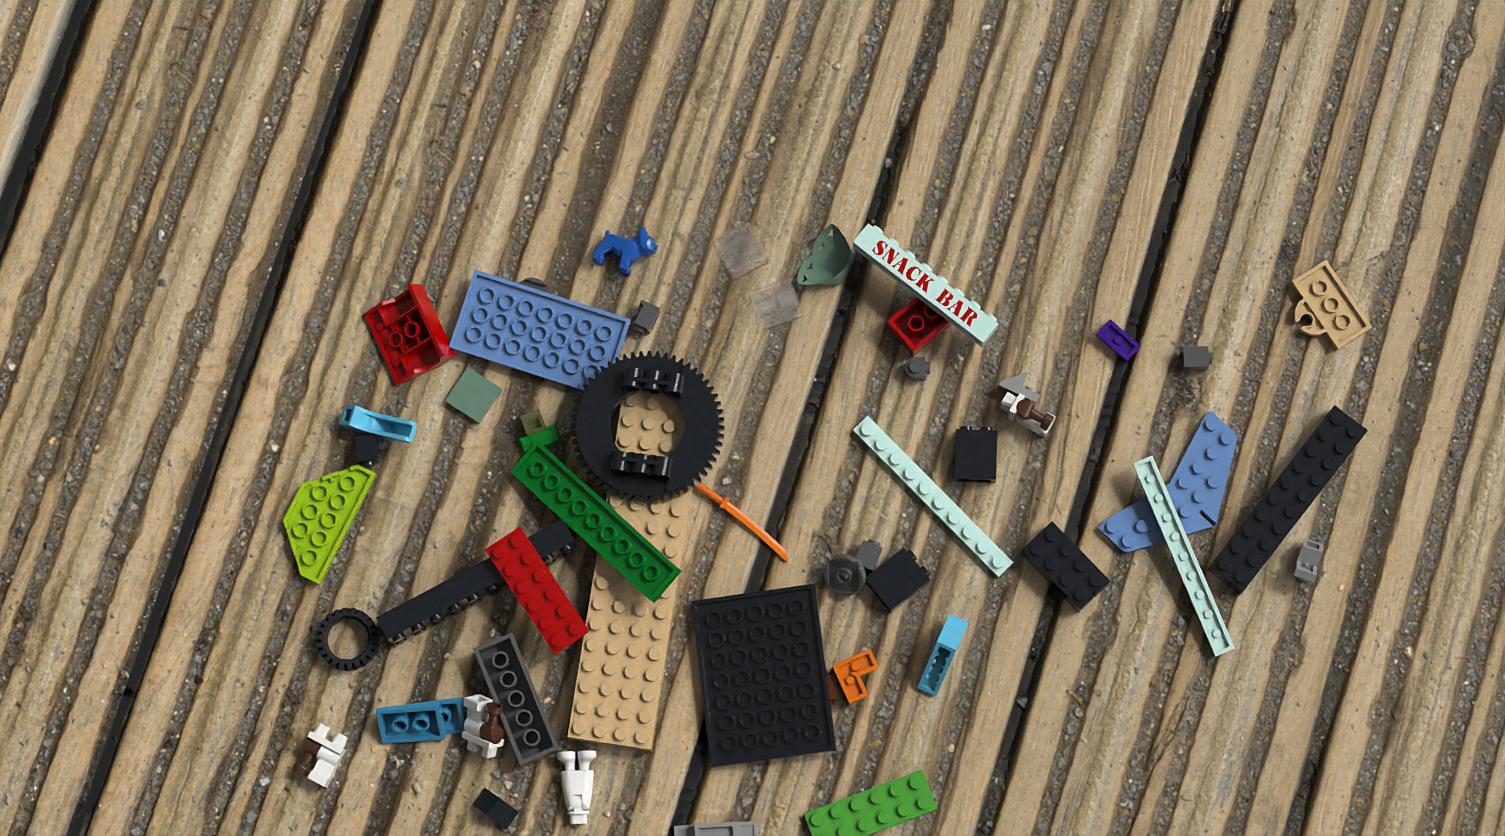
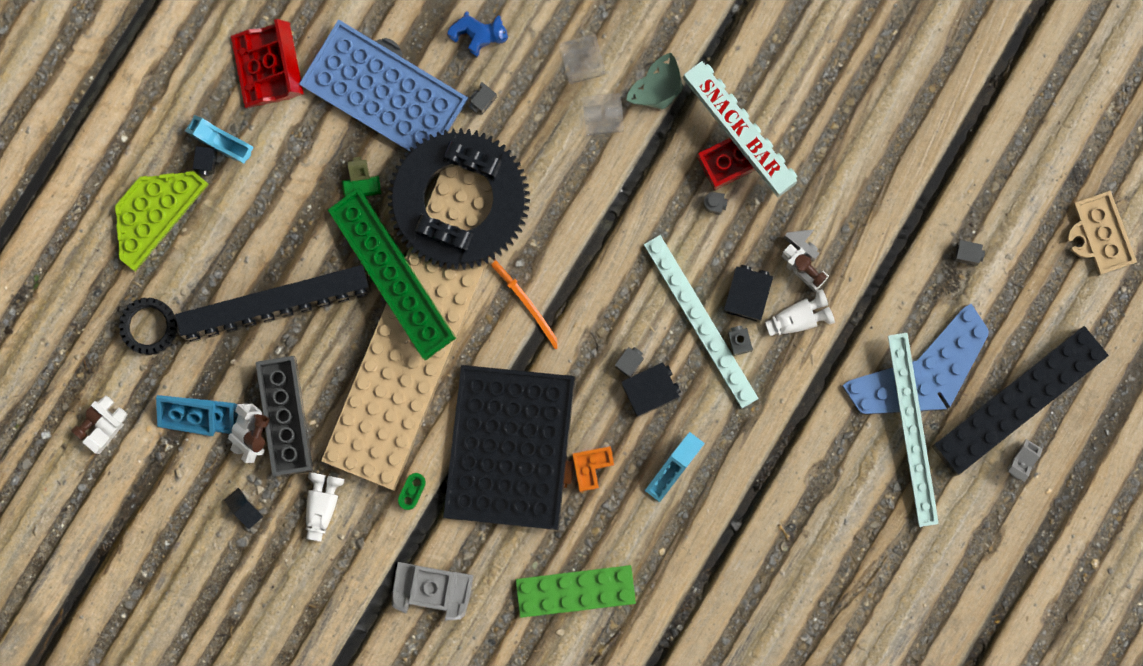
camera: 15 degrees right, 5 degrees up
sand green tile [445,367,502,424] -> none
red plate [485,526,590,655] -> none
dark grey plate [824,554,866,596] -> none
black piece [1021,521,1111,613] -> none
dark purple plate [1096,319,1141,363] -> none
none -> green plate [398,473,426,510]
none -> dark grey brick [728,326,753,356]
none -> white piece [765,289,835,336]

